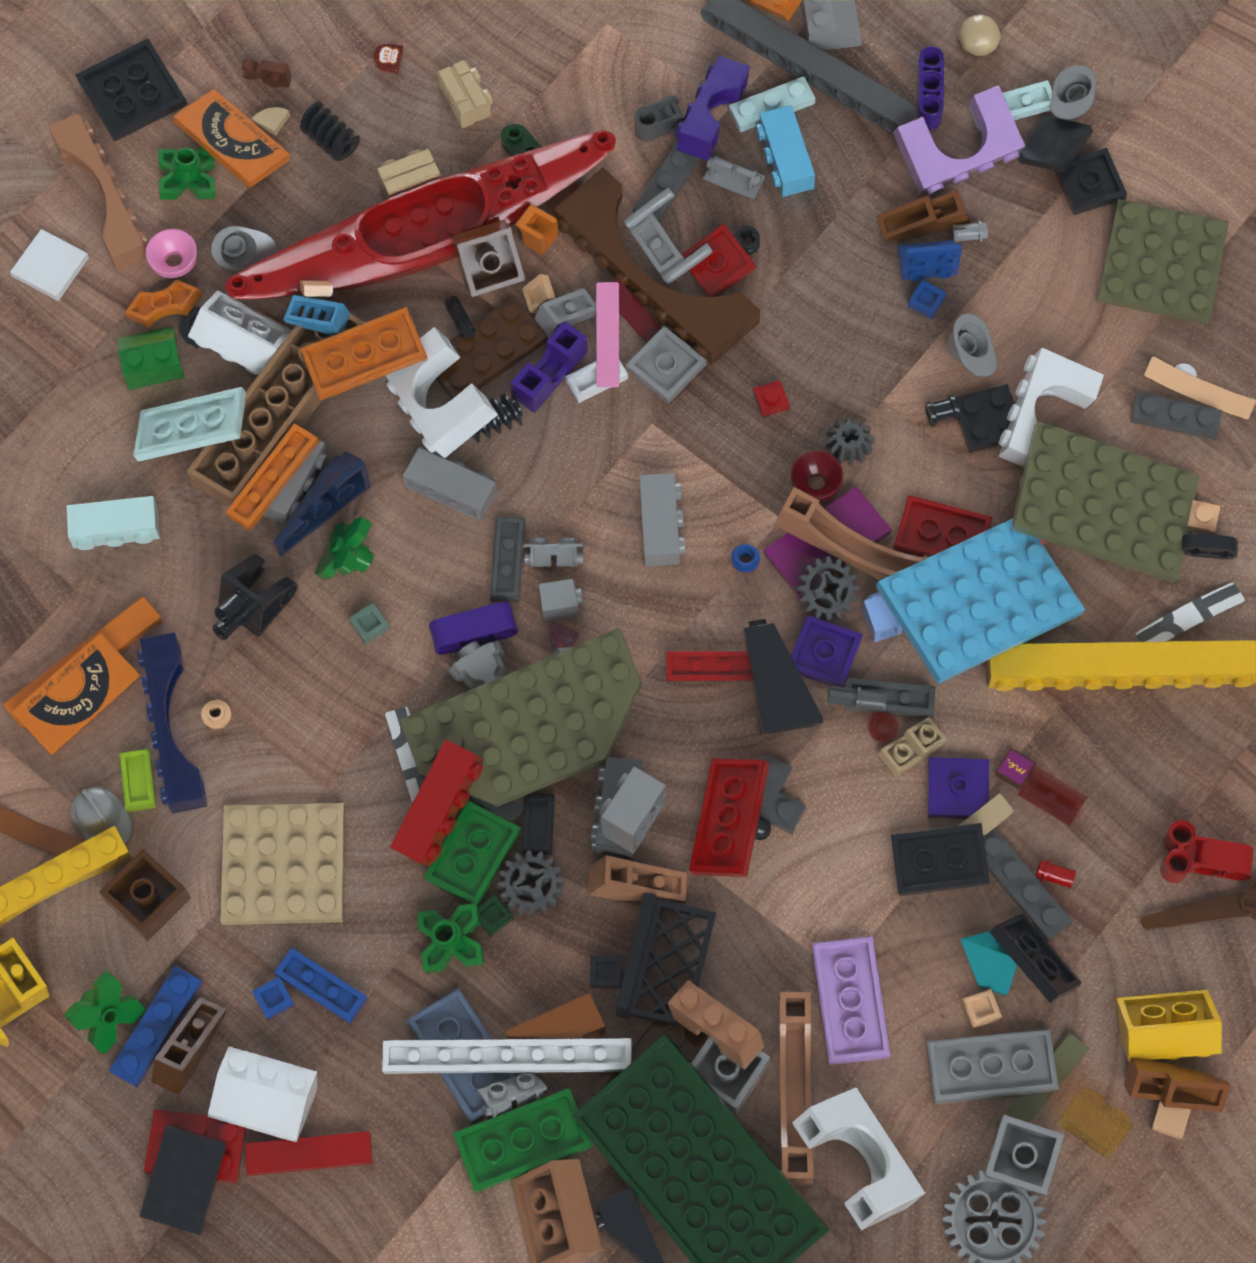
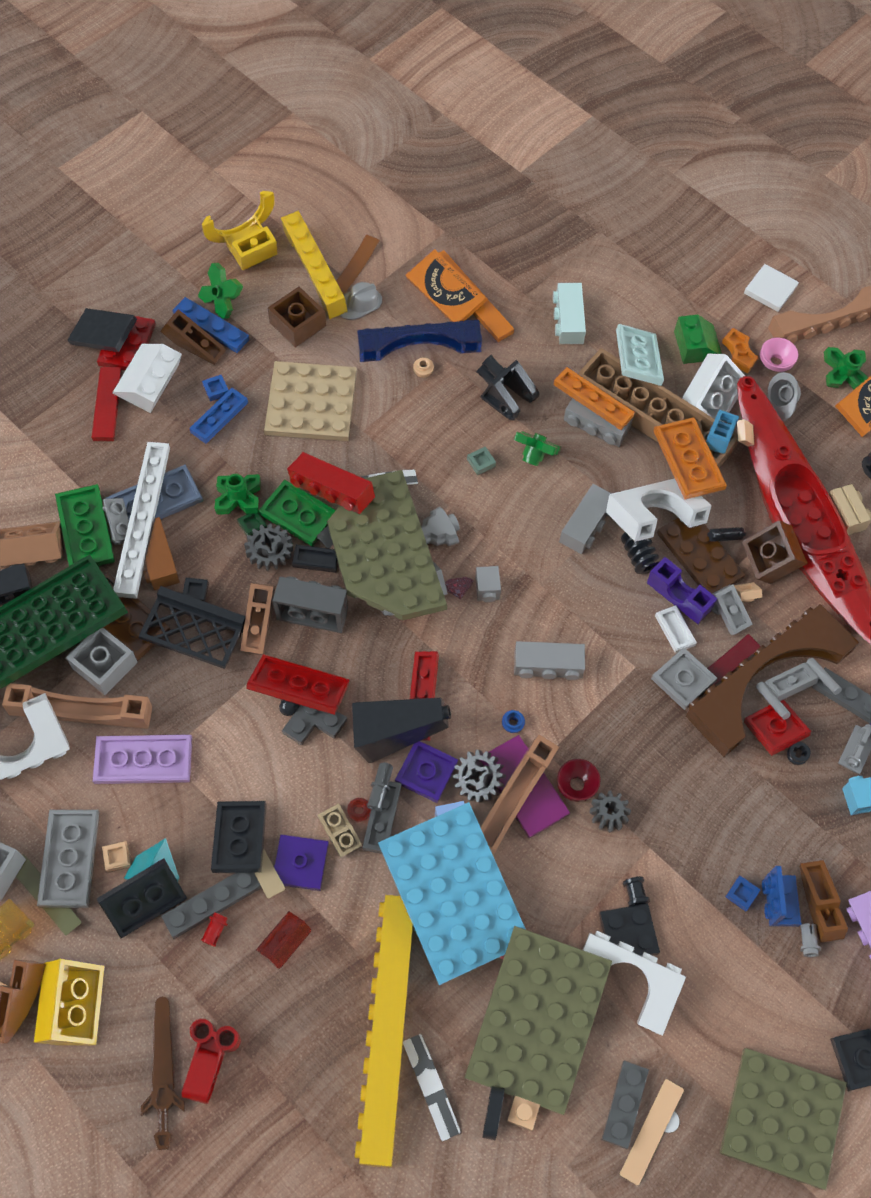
camera: 90 degrees right, 5 degrees down
lime tile [119,749,156,812] -> none
dark blue wedge [274,452,371,557] -> none
dark purple beam [429,602,518,655] -> none
dark grey tile [490,517,526,603] -> none
orange window [515,204,558,256] -> none
light grey hinge [524,538,583,567] -> none
bright pink sticker [596,282,619,387] -> none
light grey brick [599,767,666,854] -> none
nougat arch [668,980,764,1070] -> none
red plate [753,380,790,417] -> none
red tile [893,495,993,557] -> none
light grey piece [948,313,997,377] -> none
magenta tile [994,748,1036,790] -> none

